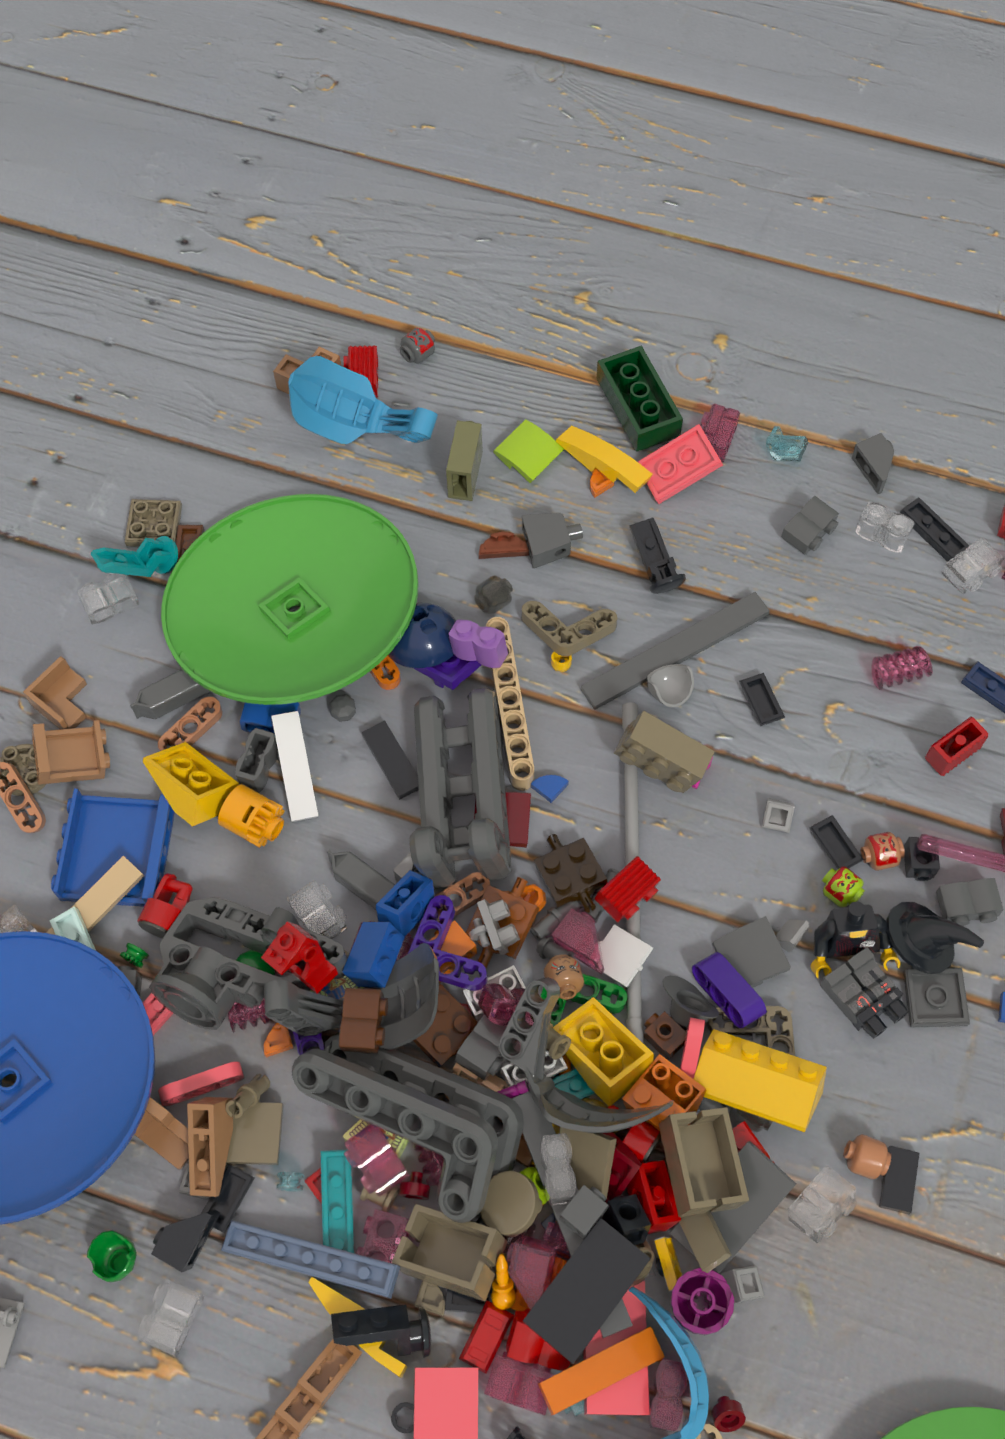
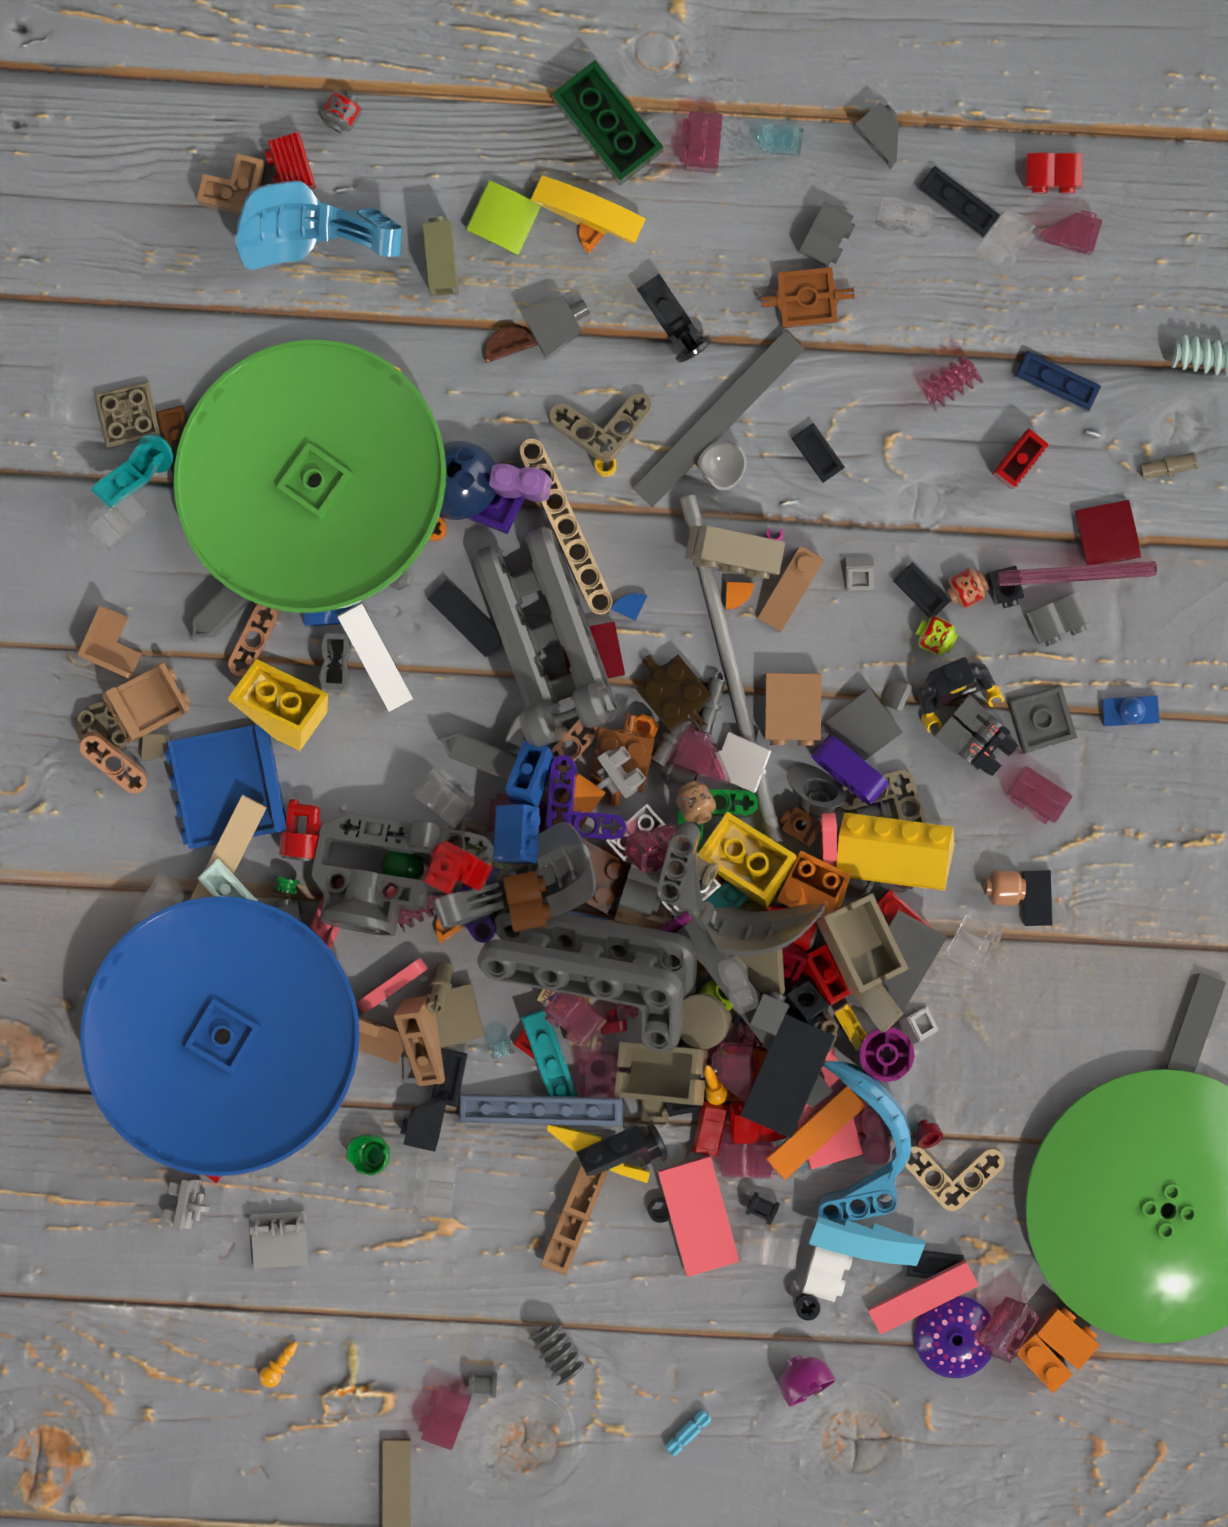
camera: 15 degrees left, 25 degrees up
light orange gear [218,784,285,848] -> none
clear smoke head [474,575,513,613] -> none
red brick [594,856,661,923] -> none
coral tile [638,424,723,504] -> none
black piece [886,902,984,974] -> none
none -> dark tan tile [141,734,171,761]
none -> orange tile [725,582,754,610]
none -> medium nougat slope [757,546,824,632]
none -> dark orange plate [760,267,855,329]
none -> medium nougat panel [764,673,822,746]
none -> clear pink brick [1007,766,1073,825]

